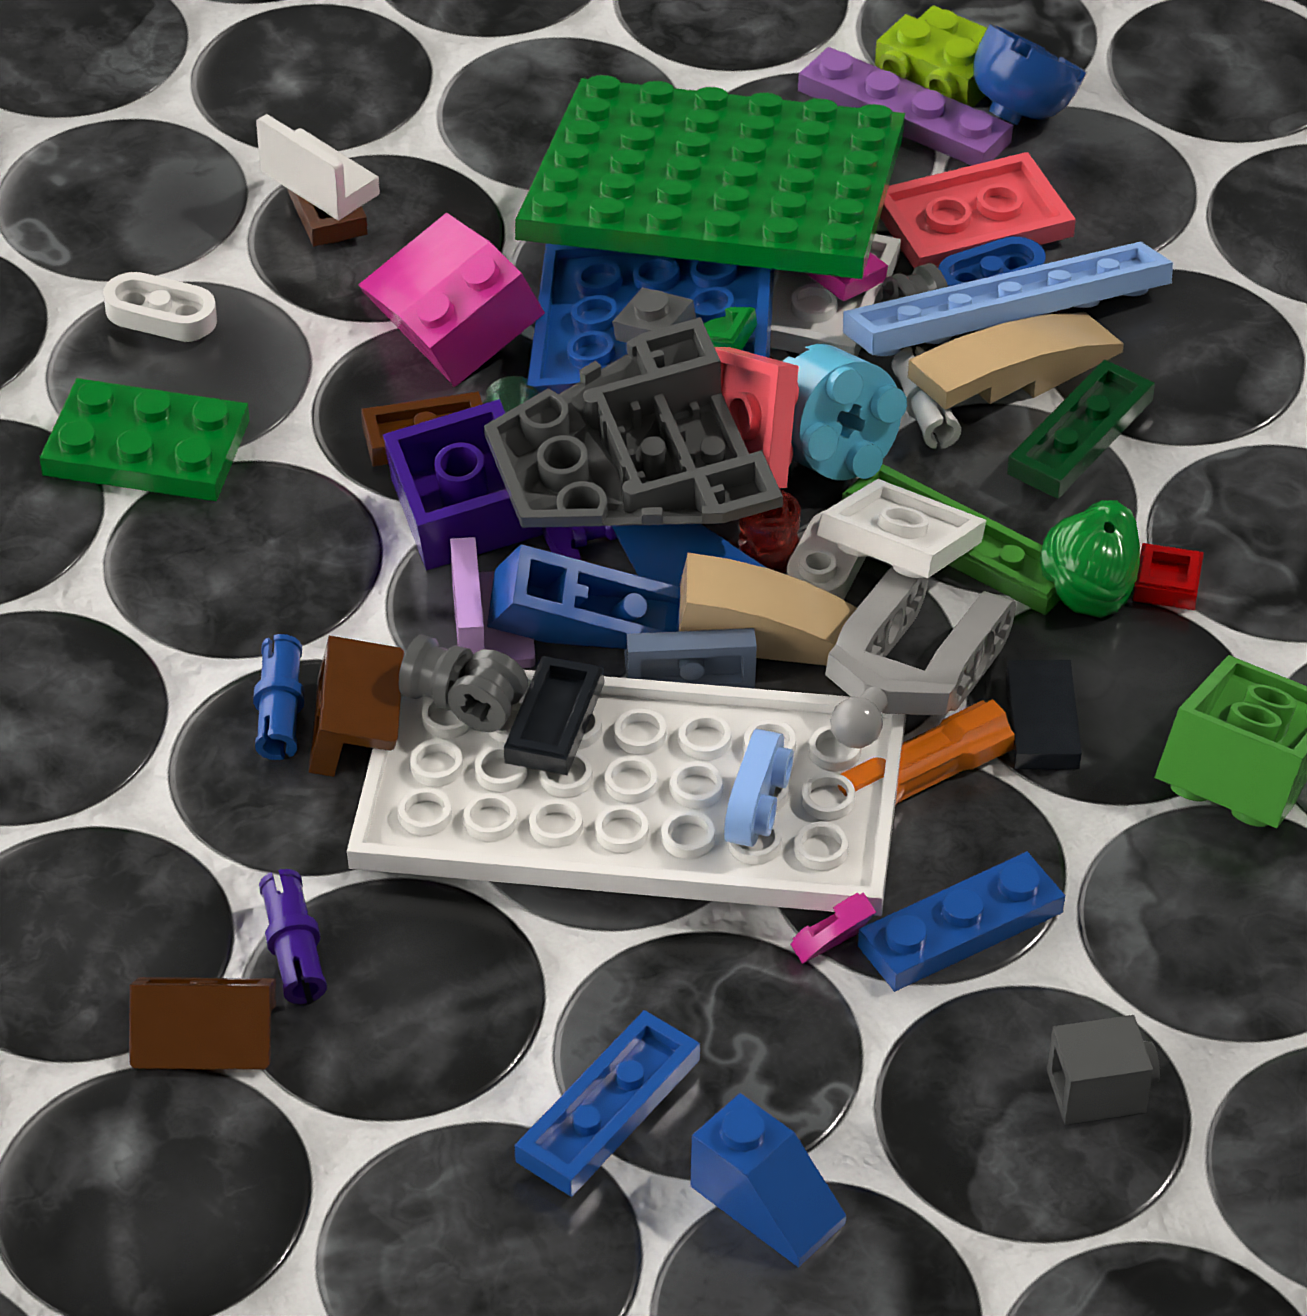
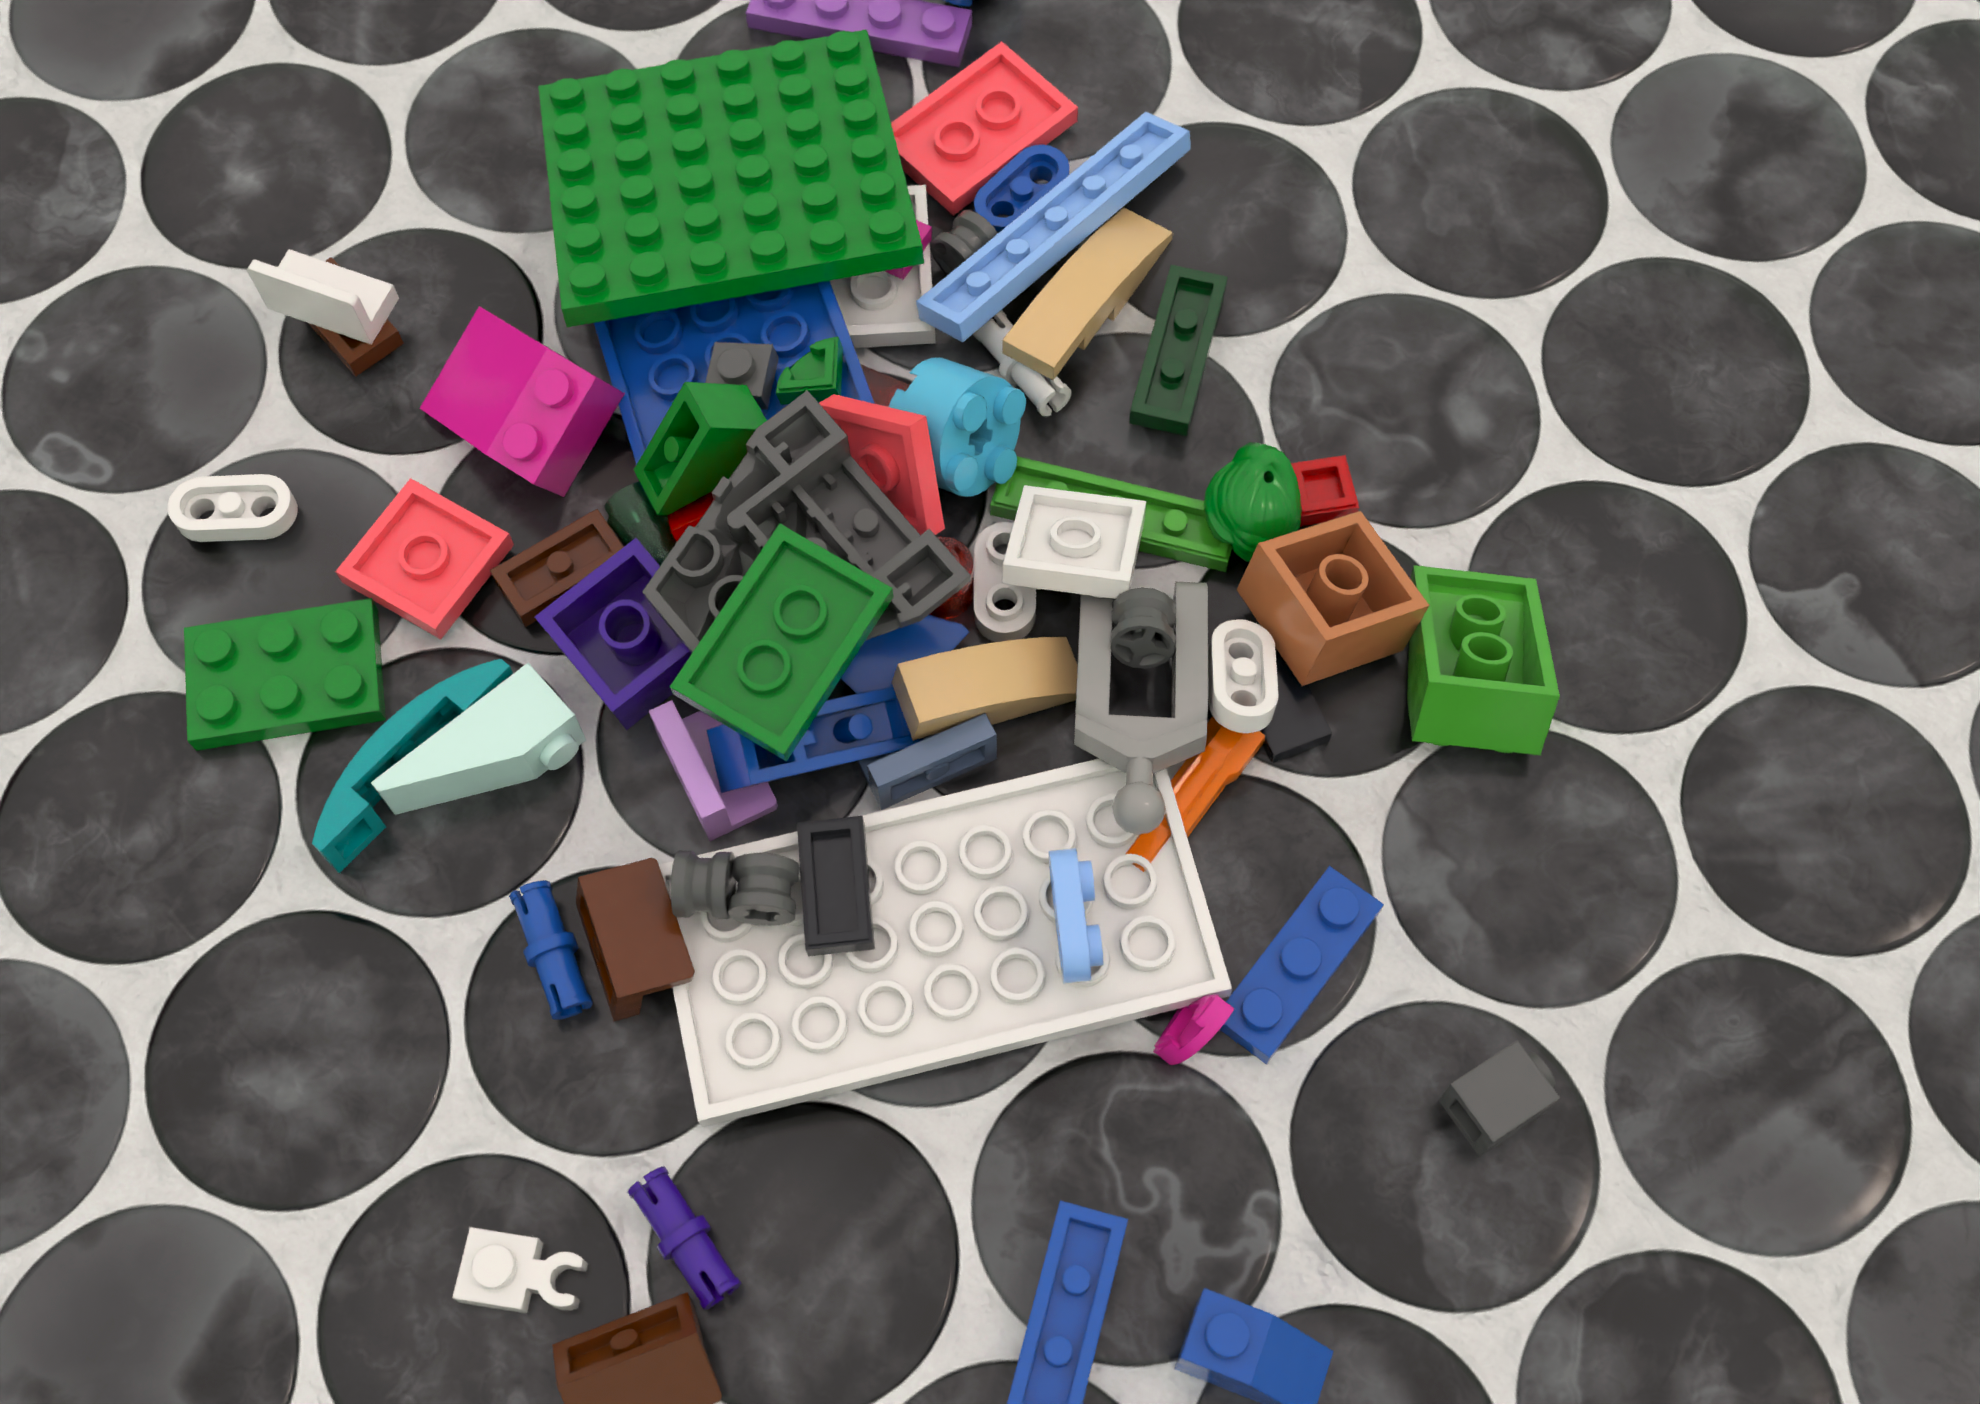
camera: 20 degrees left, 20 degrees up
none -> teal slope [312,659,514,873]
none -> coral plate [335,478,514,639]
none -> light aqua slope [371,663,586,815]
none -> white plate [452,1227,588,1314]
none -> green slope [634,382,767,515]
none -> green plate [670,523,894,762]
none -> dark grey wheel [1110,587,1176,669]
none -> white plate [1208,619,1278,733]
none -> nougat brick [1237,511,1430,686]

